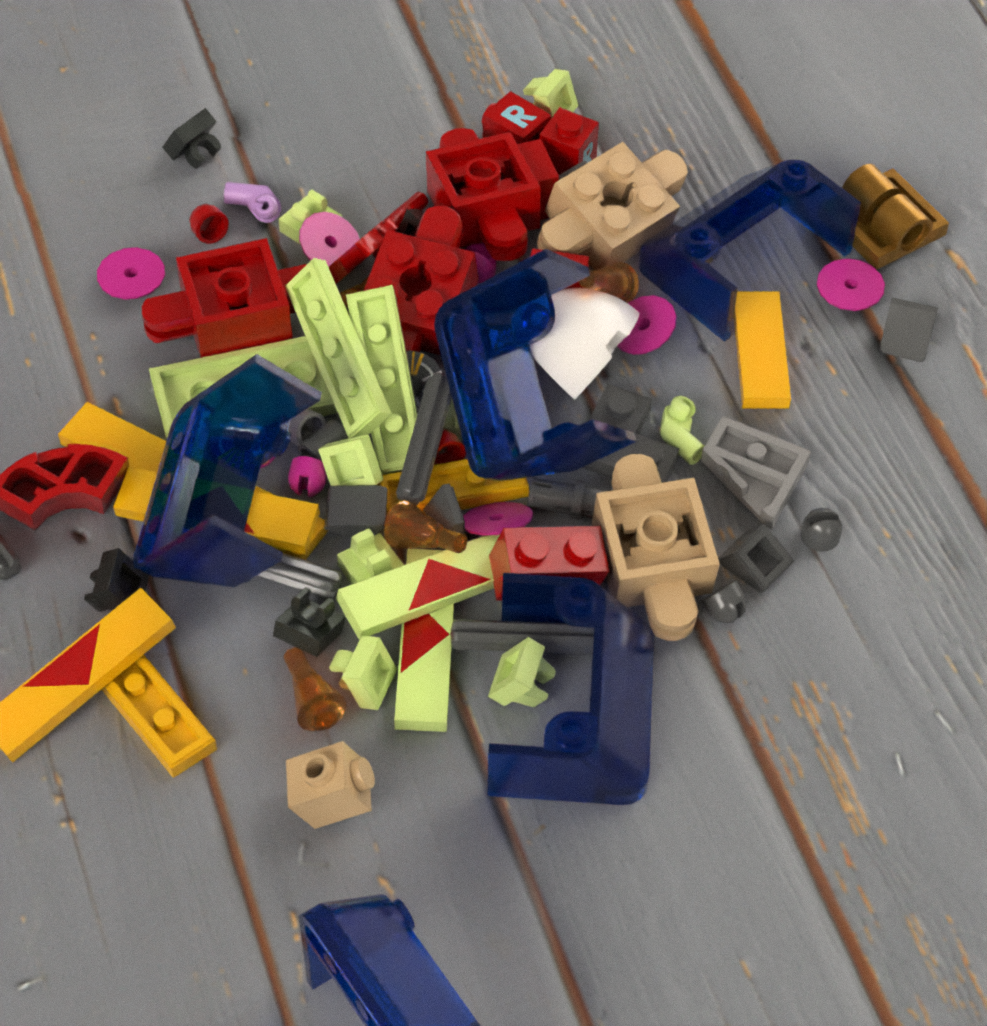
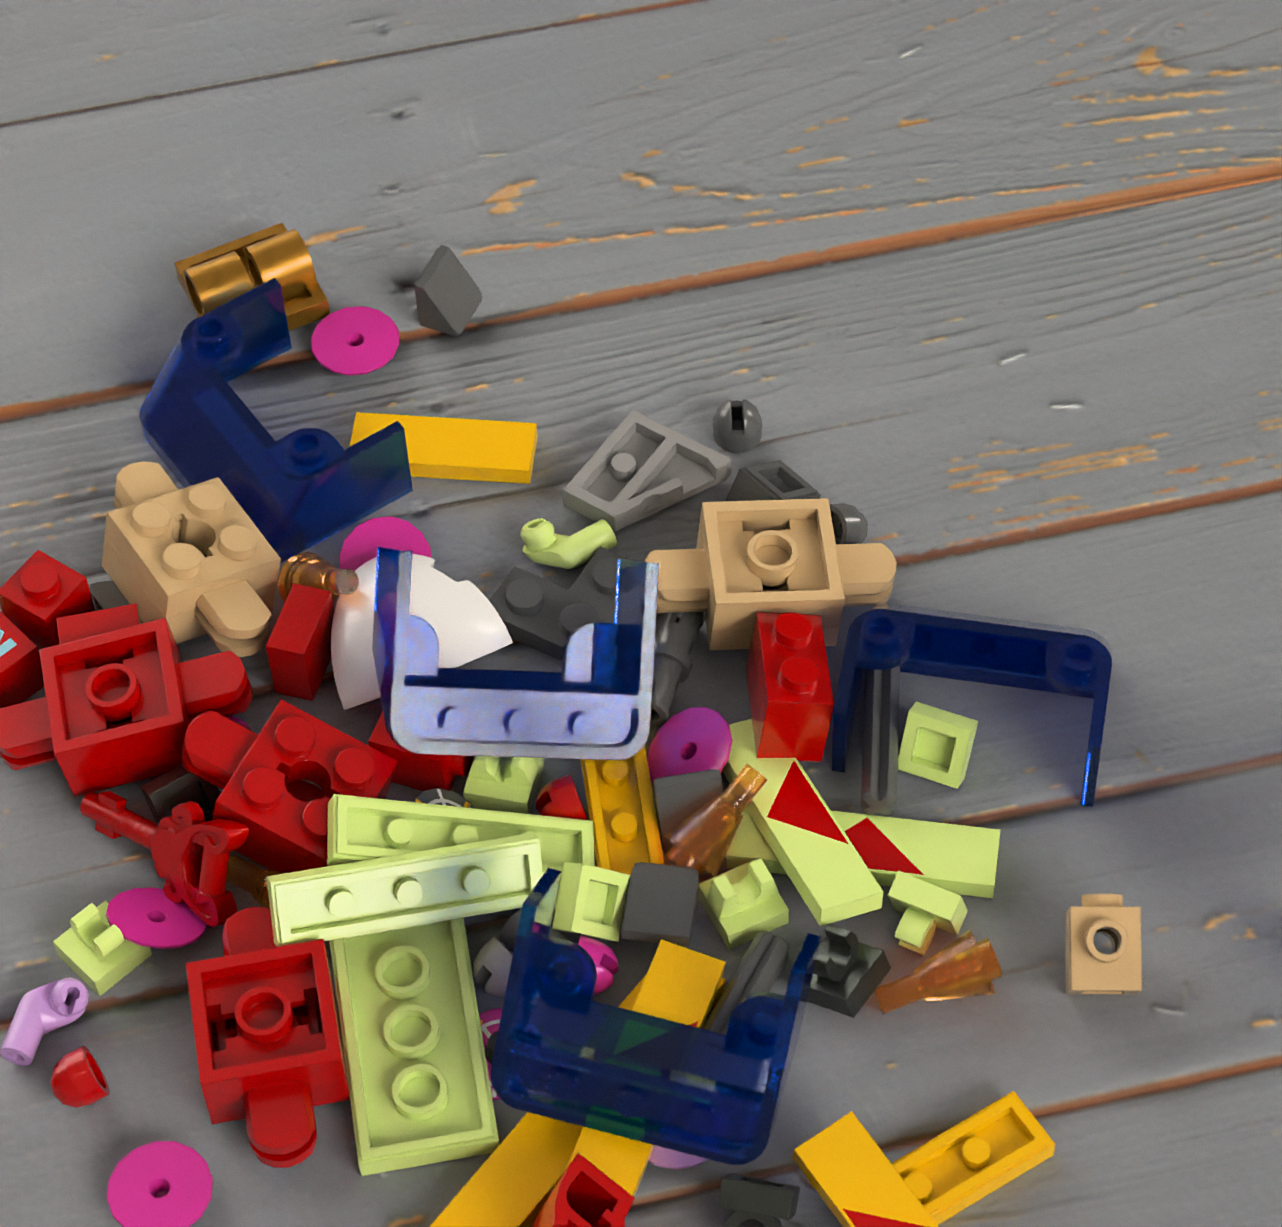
camera: 80 degrees left, 0 degrees up
dark grey axle [396,372,455,505] -> none

